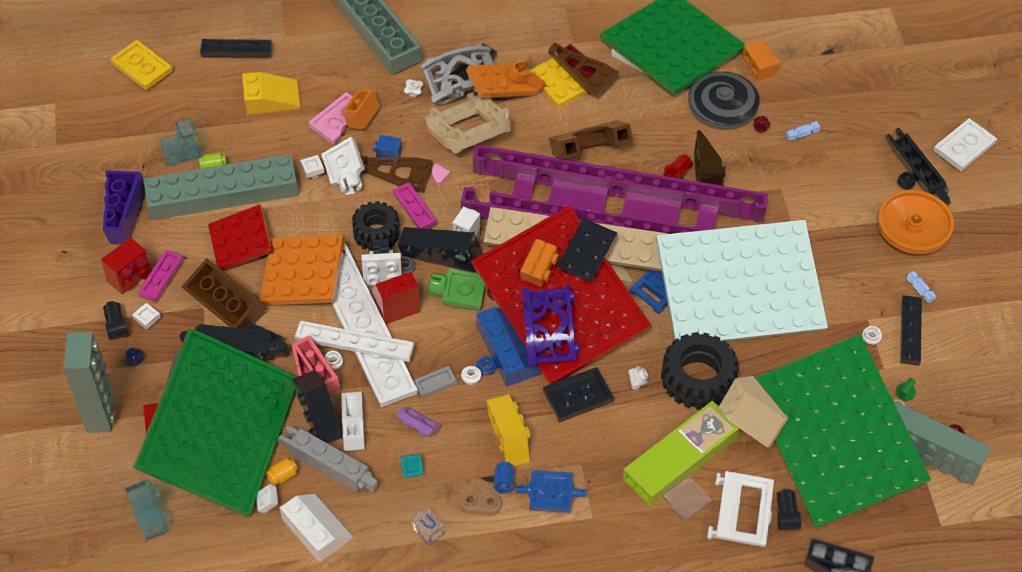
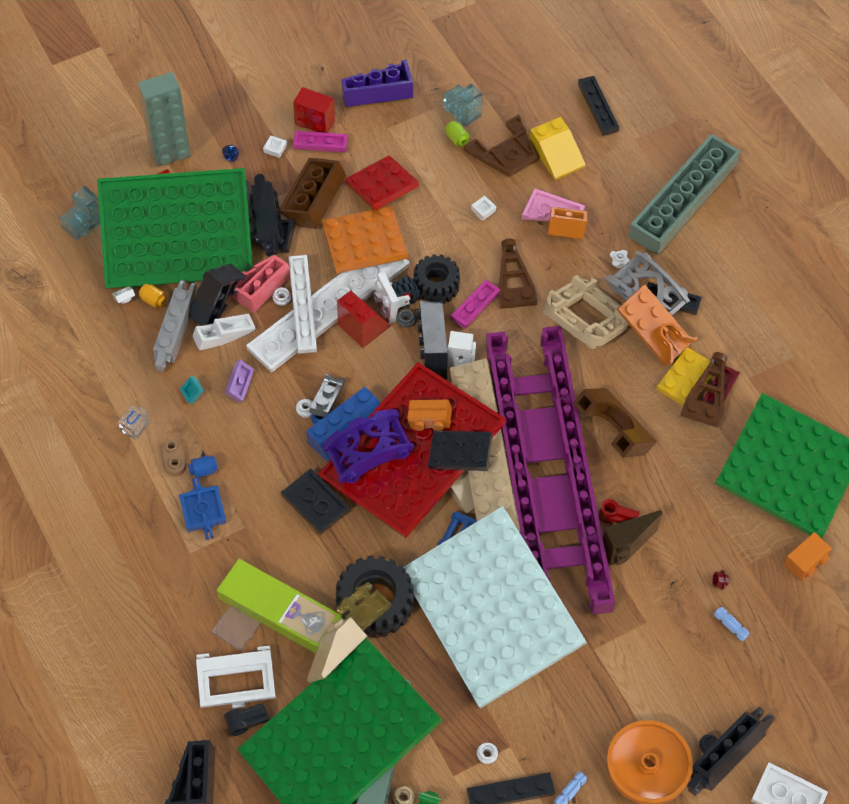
camera: 70 degrees right, 5 degrees up
black piece [103,301,129,340] -> none
yellow plate [110,40,173,91] -> none
sand green brick [143,154,298,221] -> none
white slope [280,494,353,563] -> none
white plate [321,137,365,195] -> none
blue brick [374,135,402,158] -> none
light grey tile [413,366,457,399] -> none
bright green plate [428,269,485,311] -> none
bright pink tile [432,163,450,187] -> none
yellow wedge [486,394,530,466] -> none
white plate [628,366,649,390] -> none
dish [688,71,760,130] -> none
none -> plate [309,374,345,417]
none -> clear yellow plate [337,582,391,631]
none -> reddish brown wing [464,114,537,177]

